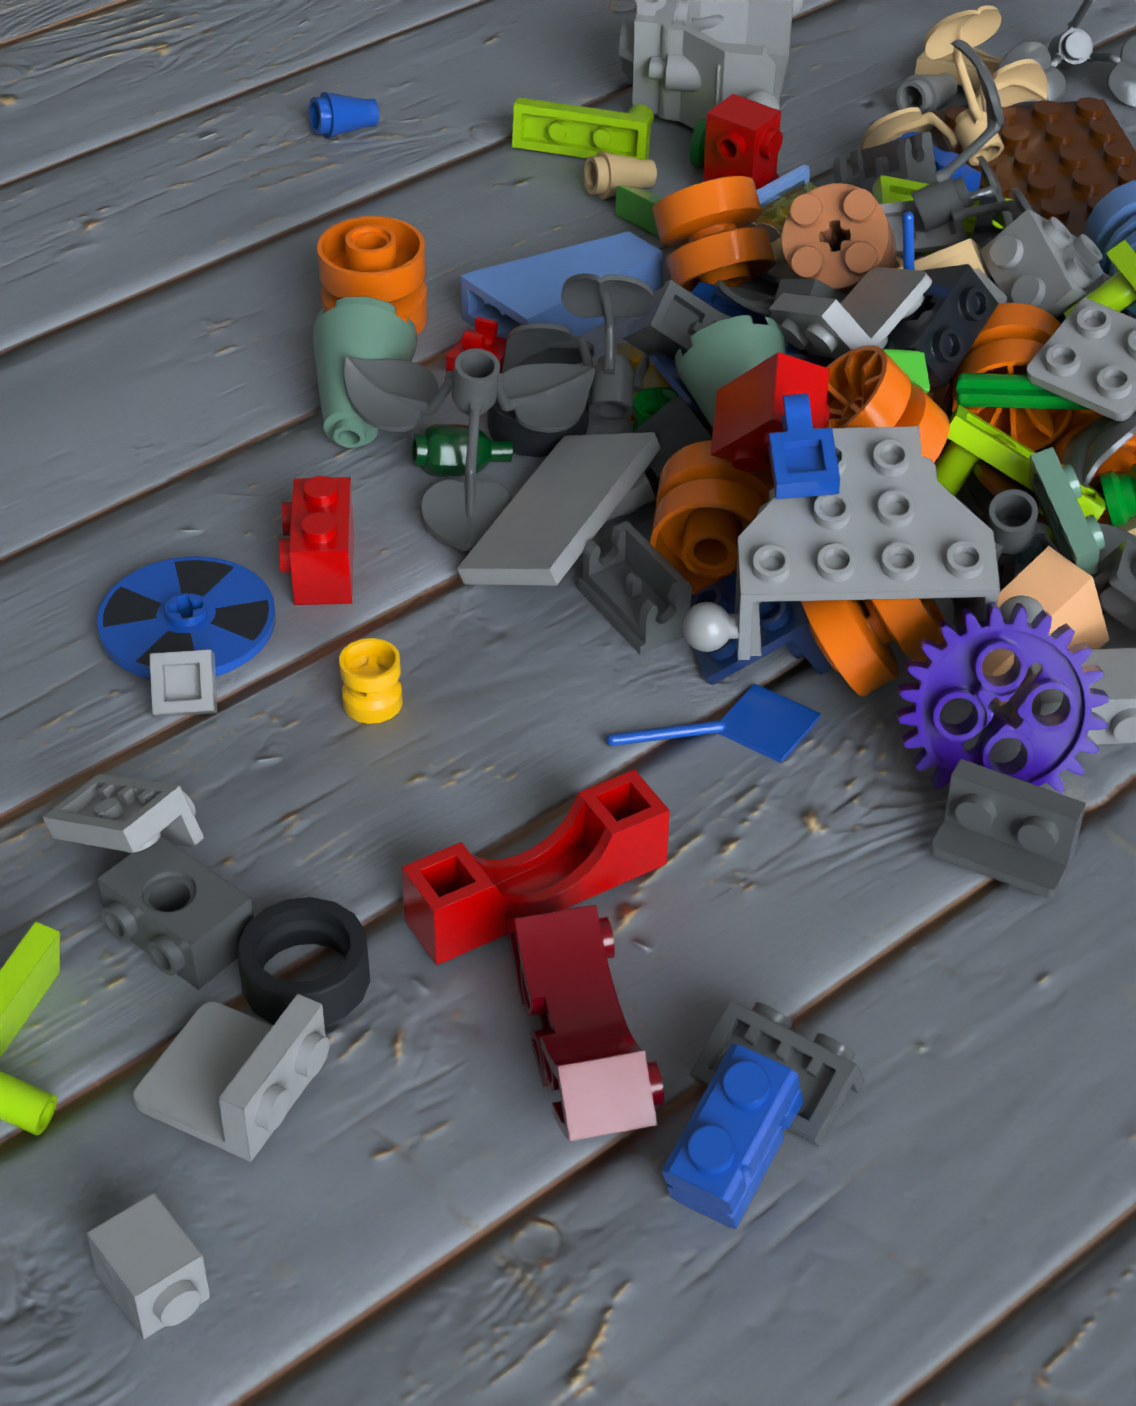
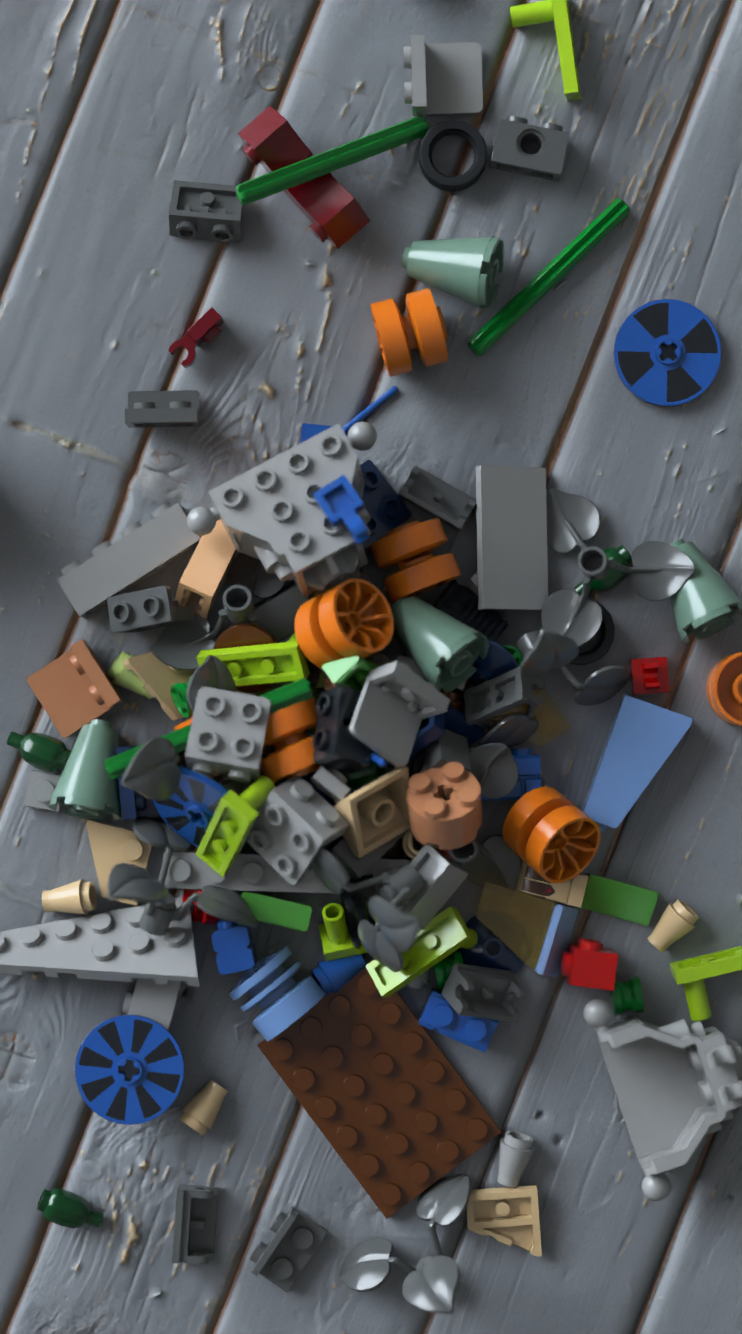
camera: 155 degrees right, 45 degrees up
light grey bracket [43,774,204,853] -> none
light grey plate [150,650,218,717] -> none
red brick [279,476,354,605] -> none
yellow wheel [339,638,403,724] -> none
red arch [401,769,670,966] -> none
blue brick [662,1043,803,1229] -> none
red brick [710,352,830,472] -> none
tan plant [859,5,1048,166] -> none
dark purple gear [896,602,1109,793] -> none
sand green plate [1029,447,1105,575] -> none
none -> dark red plate [168,307,224,368]
none -> green axle [236,115,429,205]
none -> orange wheel [370,288,449,377]
none -> sand green cone [402,236,504,308]
none -> green axle [468,198,630,356]

